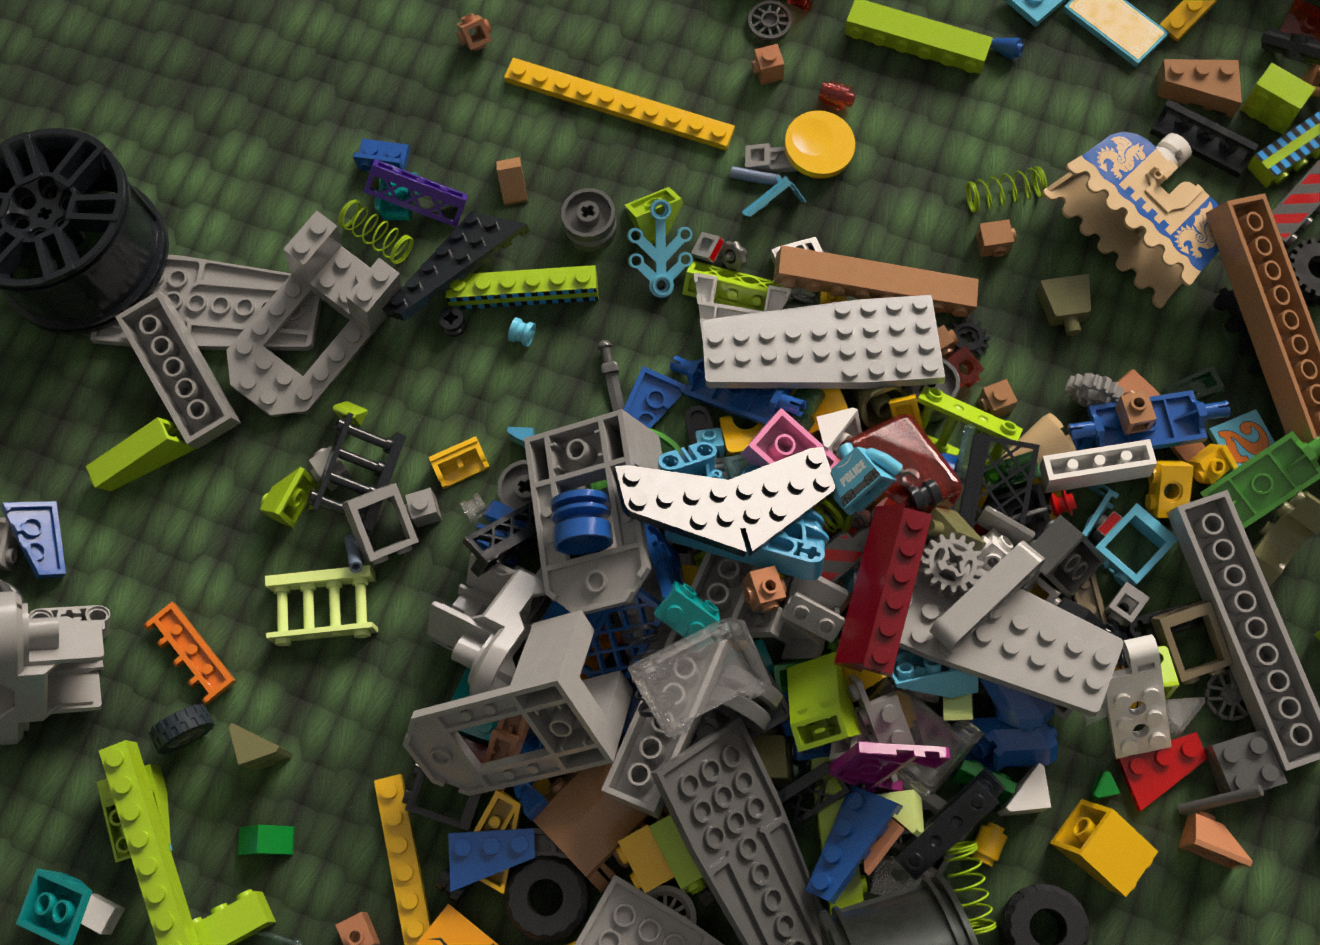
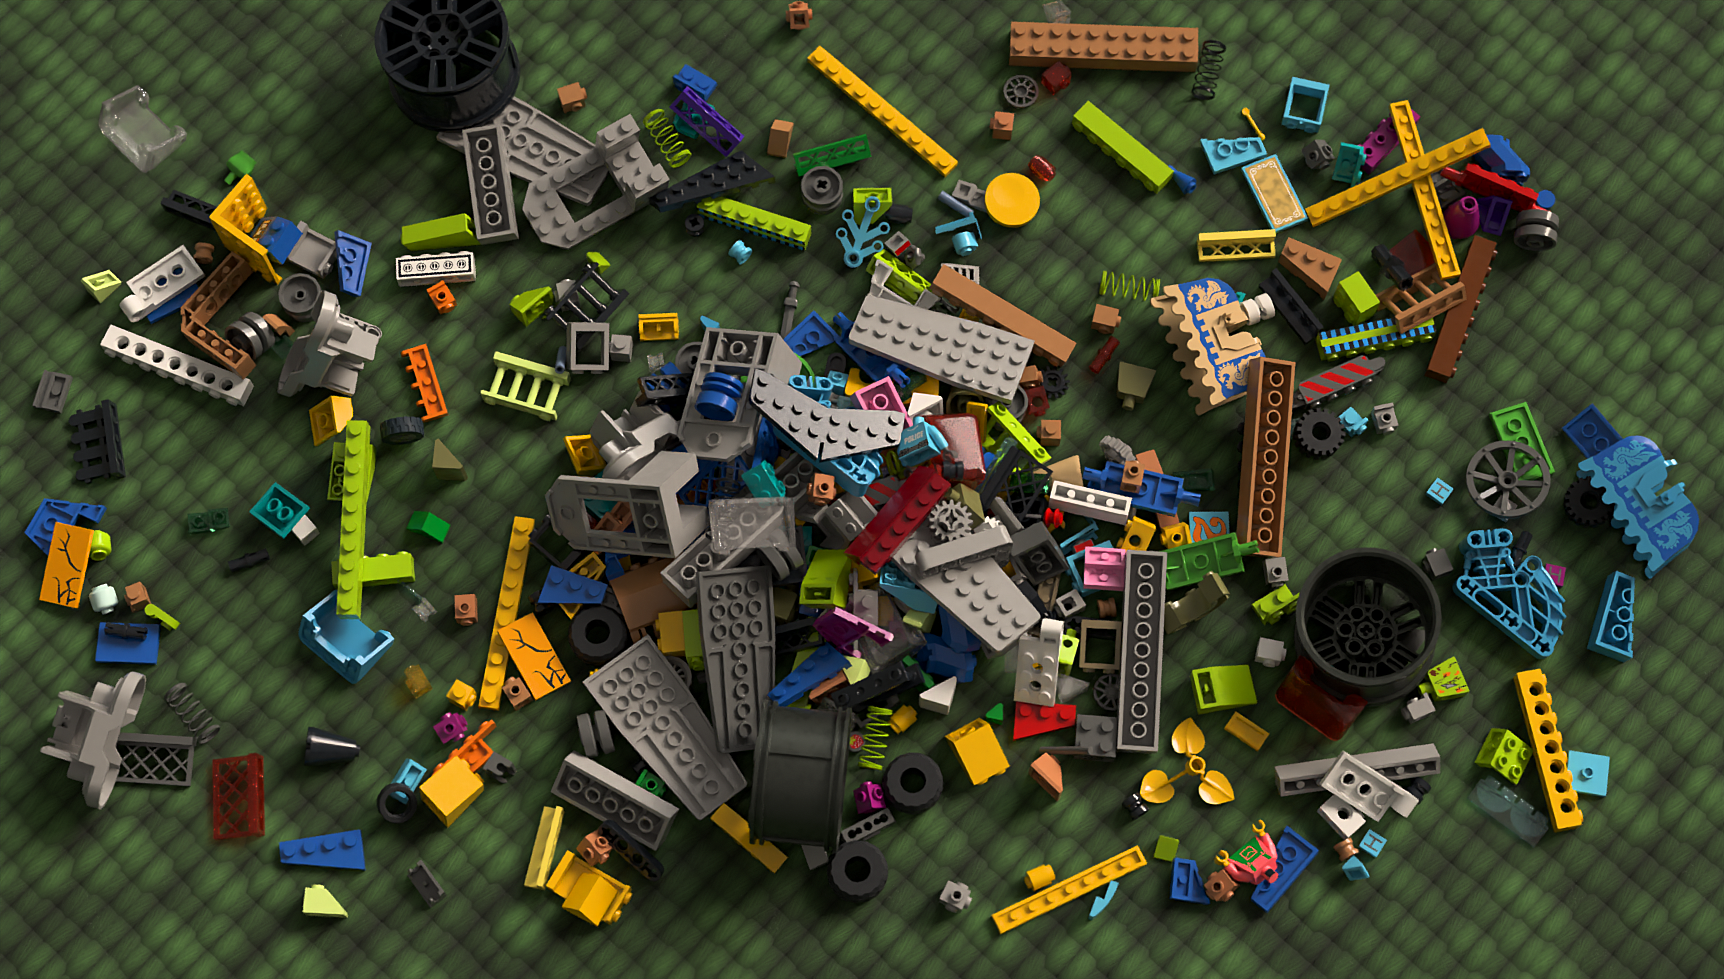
camera: 15 degrees right, 0 degrees up
none -> yellow slope [309,396,353,446]
none -> white brick [396,251,476,287]
none -> orange brick [427,280,457,315]
none -> medium nougat brick [557,82,587,113]
none -> yellow slope [563,435,606,477]
none -> green fence [793,134,871,176]
none -> black brick [885,204,913,224]
none -> medium azure plate [952,232,978,256]
none -> bright pink slope [1083,547,1125,591]
none -> clear red pin [1088,336,1120,374]
none -> medium nougat wheel [1097,598,1116,619]
none -> light yellow fence [1197,229,1276,262]

